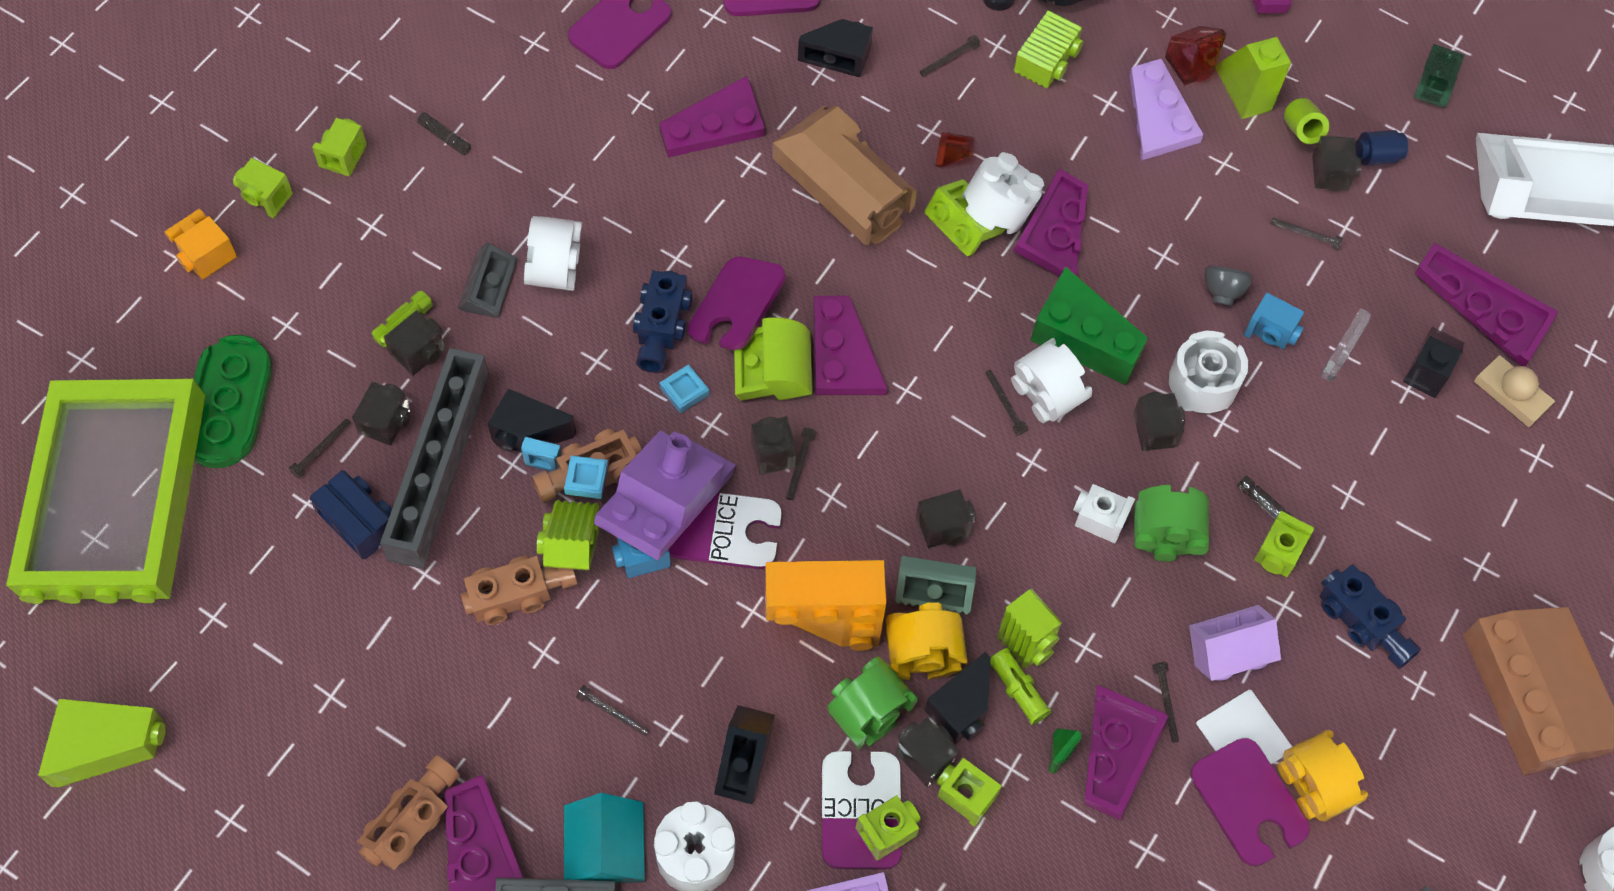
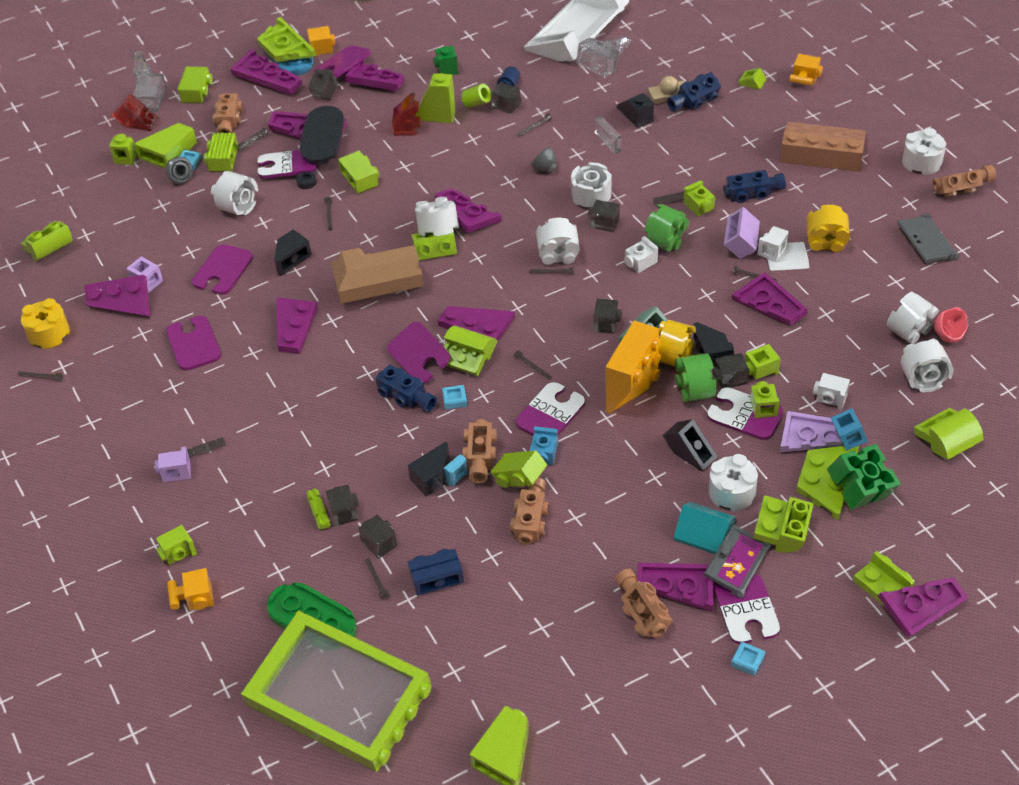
camera: 55 degrees left, 15 degrees down
lime brick [312,118,367,177] -> none
dark grey brick [380,348,489,569] -> none
dark grey slope [458,243,518,318] -> none
white brick [524,216,582,291] -> none
medium azure tile [564,455,608,499] -> none
clear smoke piece [576,685,650,737] -> none
medium lavender brick [594,430,736,560] -> none
clear smoke brick [751,416,796,475] -> none
clear red slope [935,132,974,167] -> none
lime pin [990,648,1052,725] -> none
lime brick [997,589,1062,668] -> none
green wedge [1030,266,1148,385] -> none
green slope [1048,728,1082,774] -> none
lavender wing [1129,59,1203,161] -> none
magenta piece [1190,738,1310,867] -> none
dark azure brick [1244,292,1304,350] -> none
clear green slope [1414,44,1465,108] -> none
magenta wing [1415,242,1558,366] -> none
none -> lavender brick [155,447,191,482]
none -> green brick [433,45,459,75]
none -> clear brick [576,36,631,77]
none -> dark blue brick [667,72,722,112]
none -> white brick [757,226,789,262]

